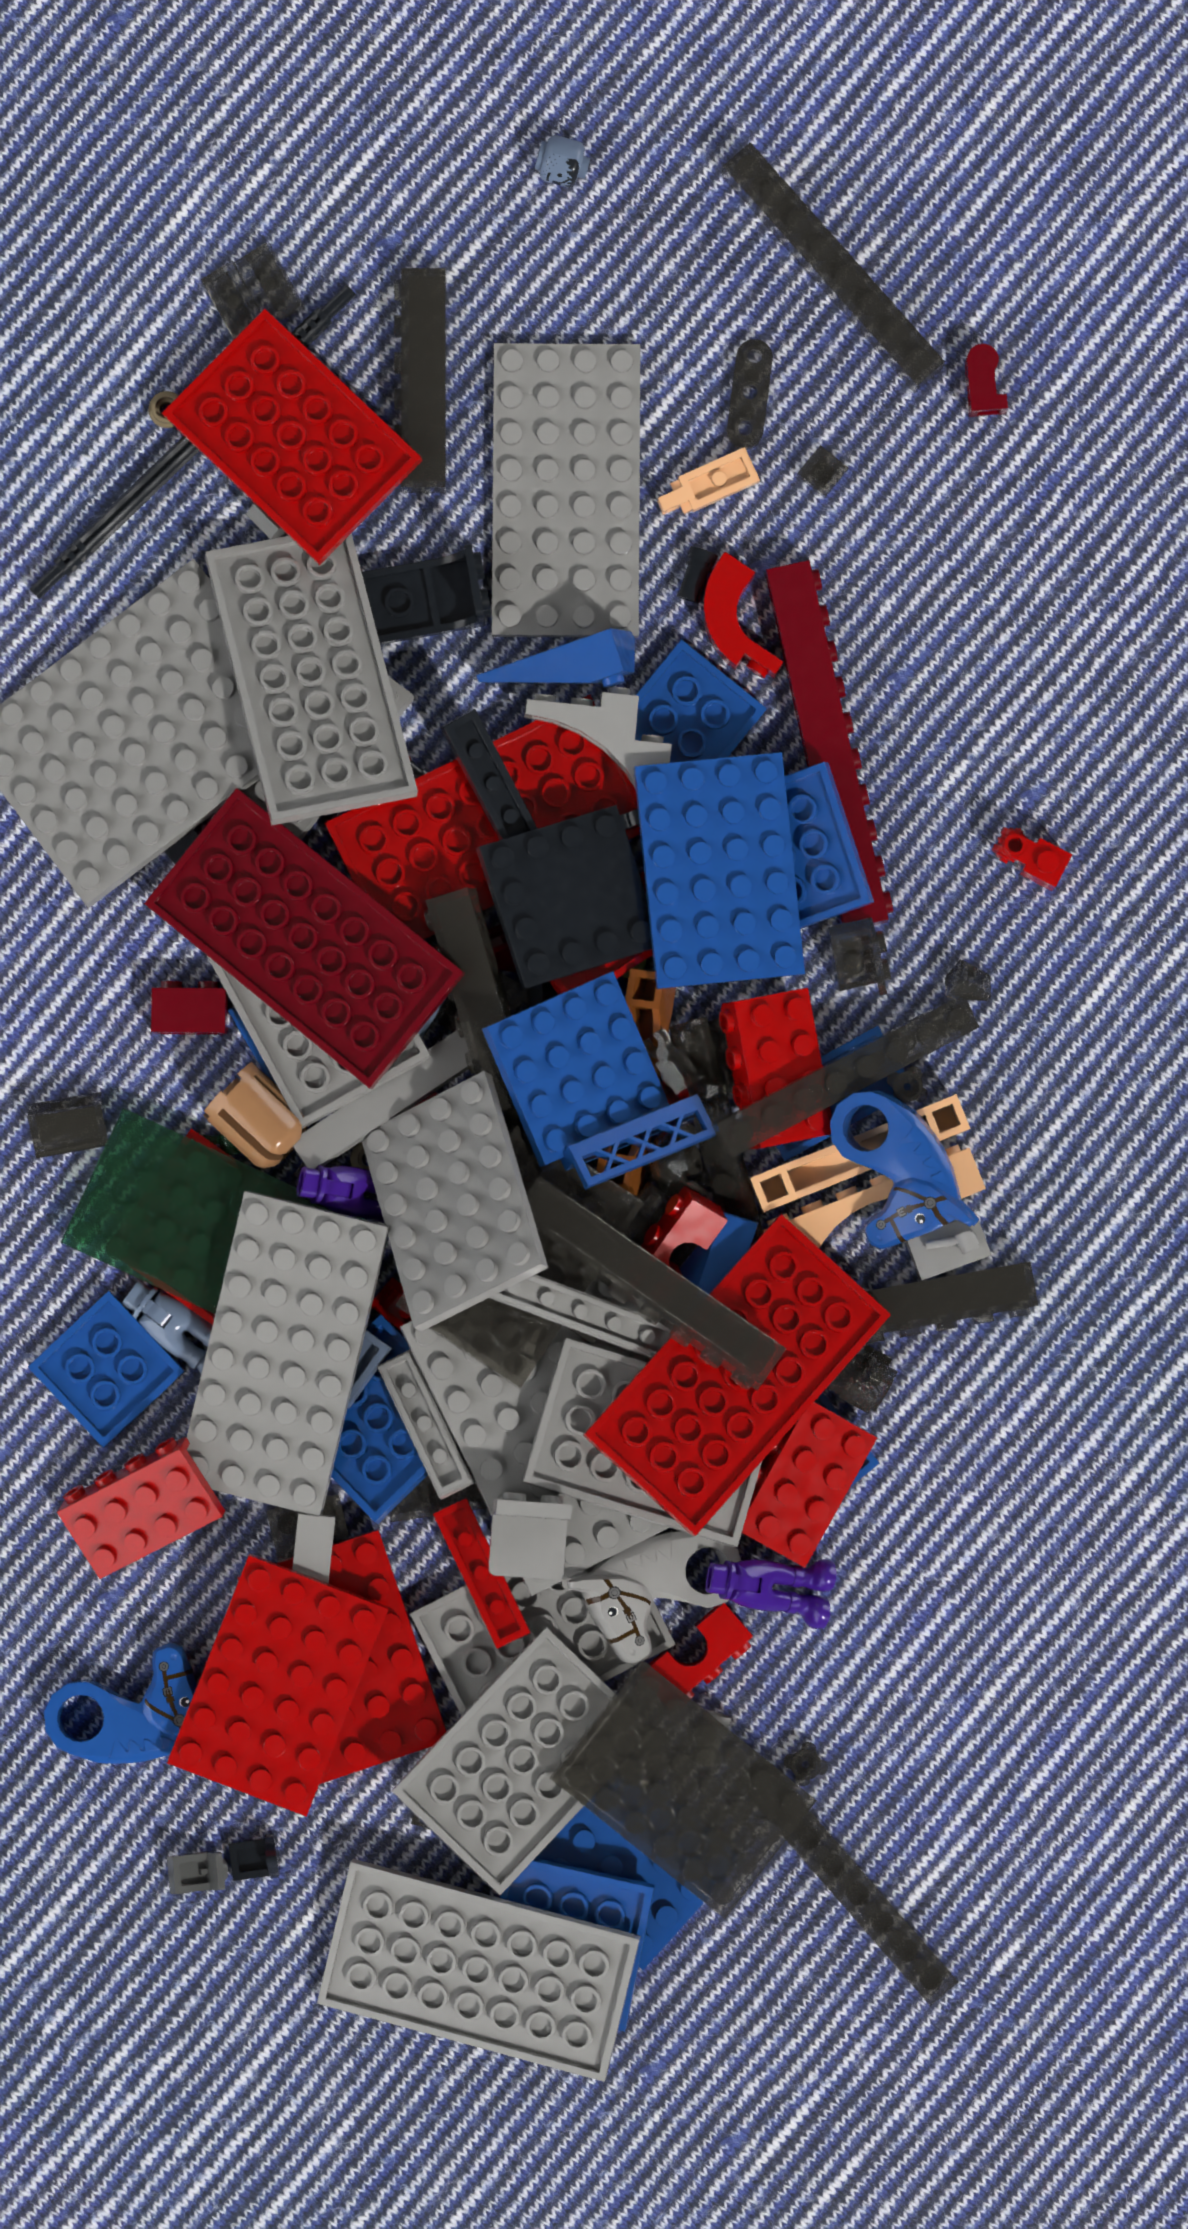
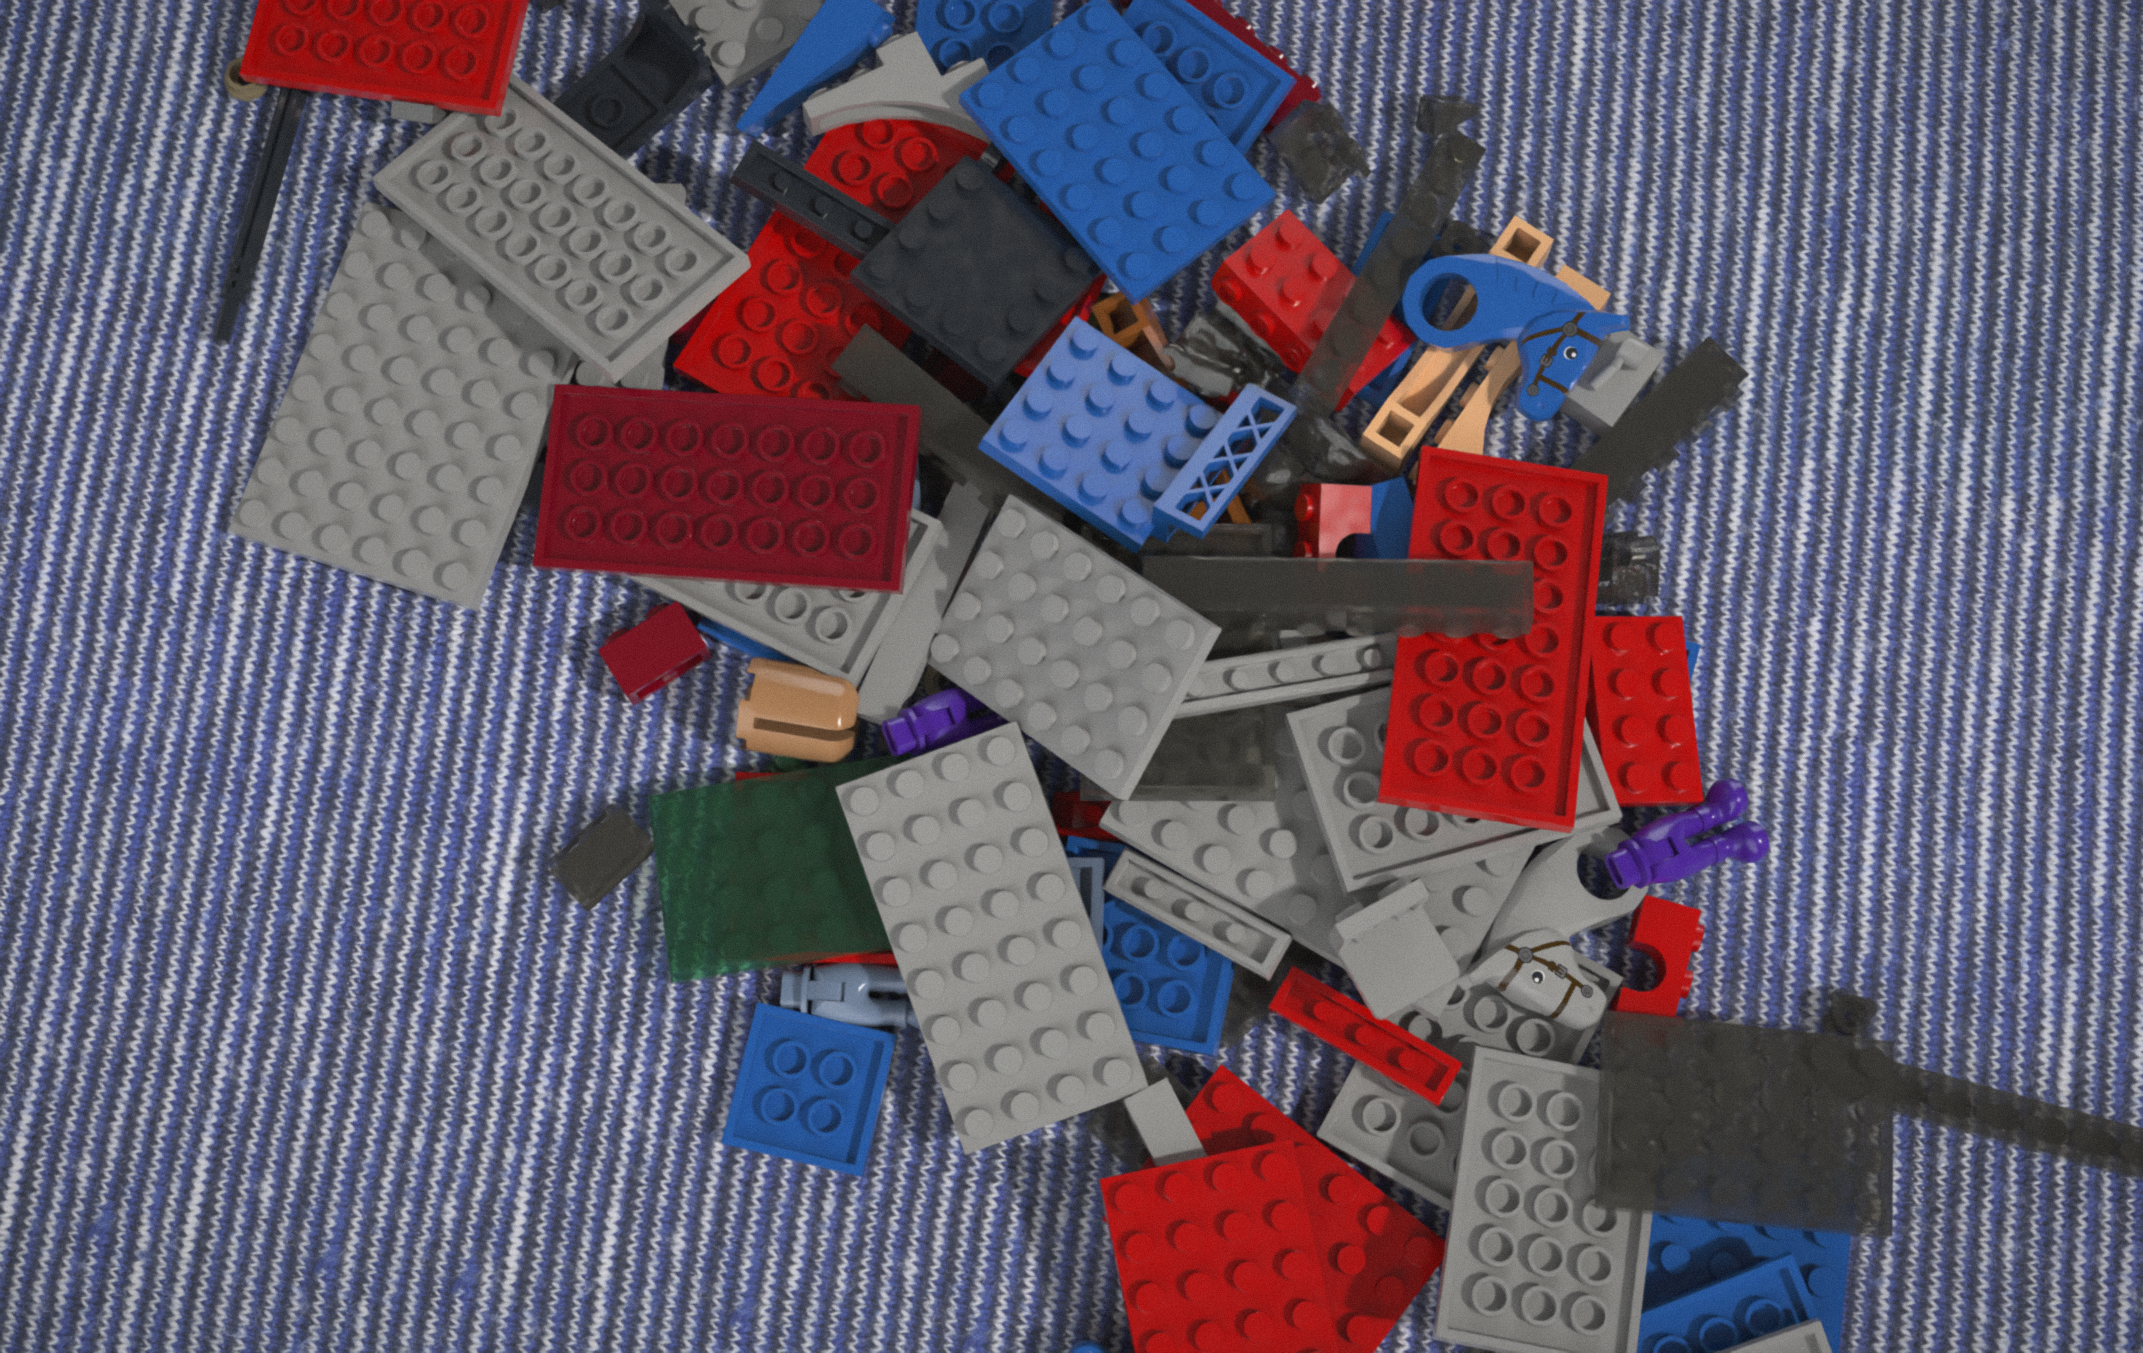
camera: 30 degrees left, 10 degrees down
bracket [57,1437,225,1579] -> none

